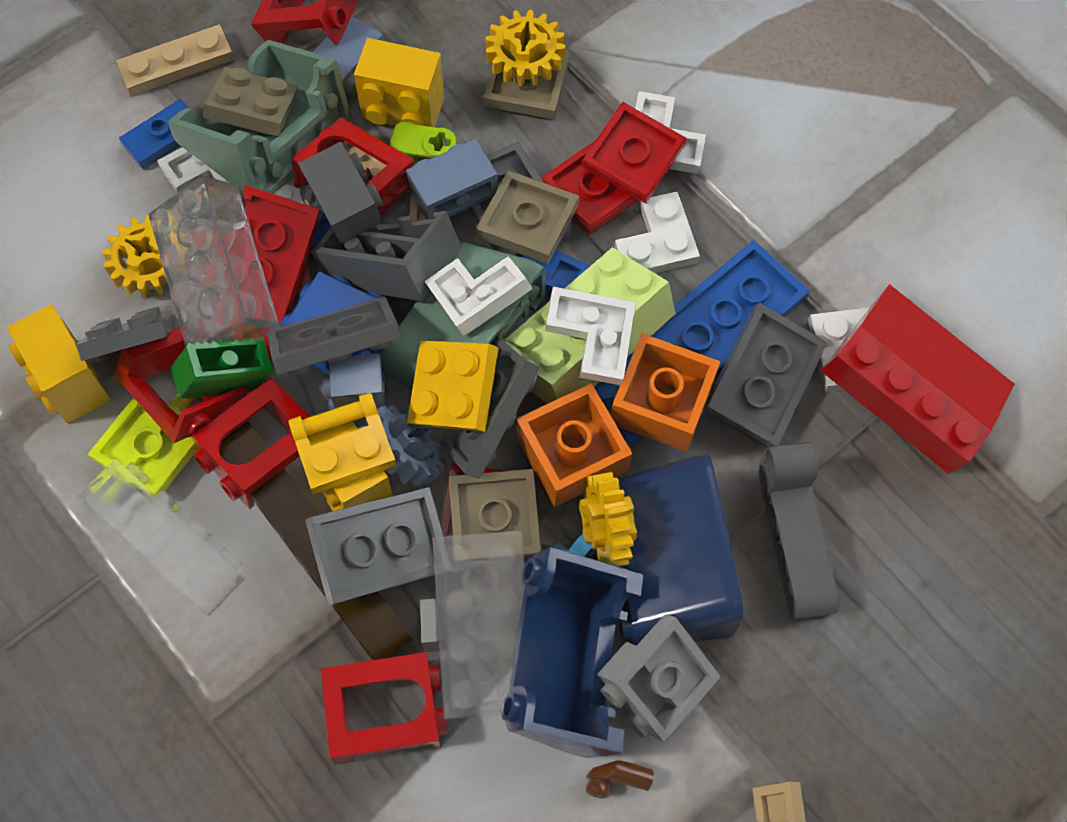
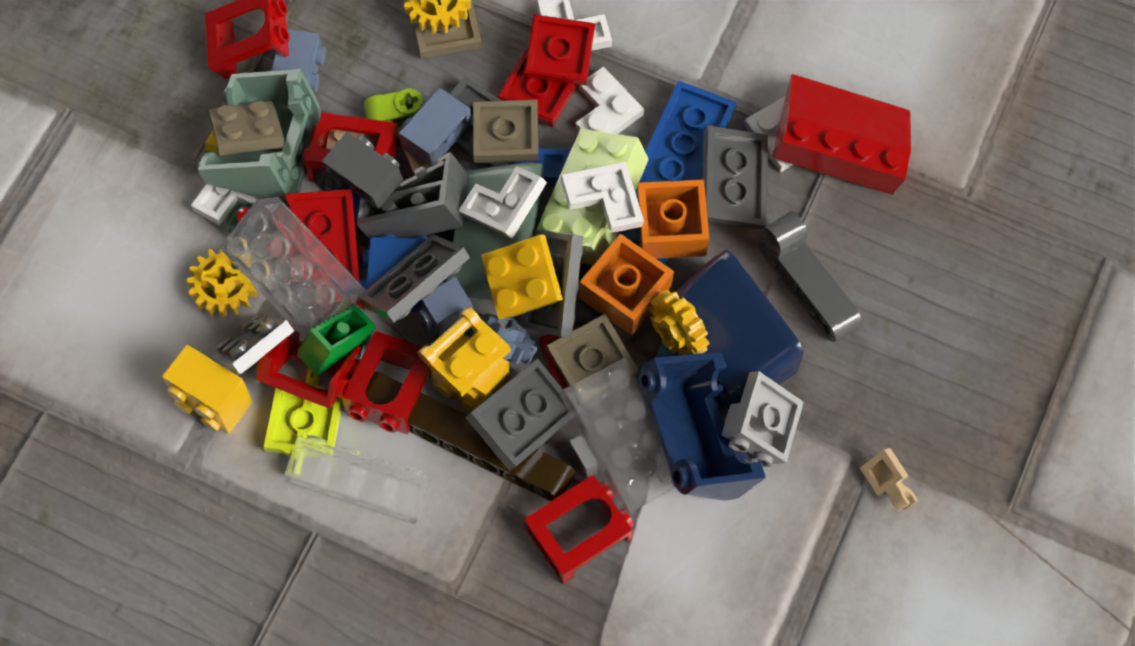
camera: 25 degrees left, 0 degrees up
tan plate [116,24,234,97] -> none
blue plate [119,98,189,170] -> none
yellow brick [354,38,444,127] -> none
reddish brown arm [586,760,654,799] -> none

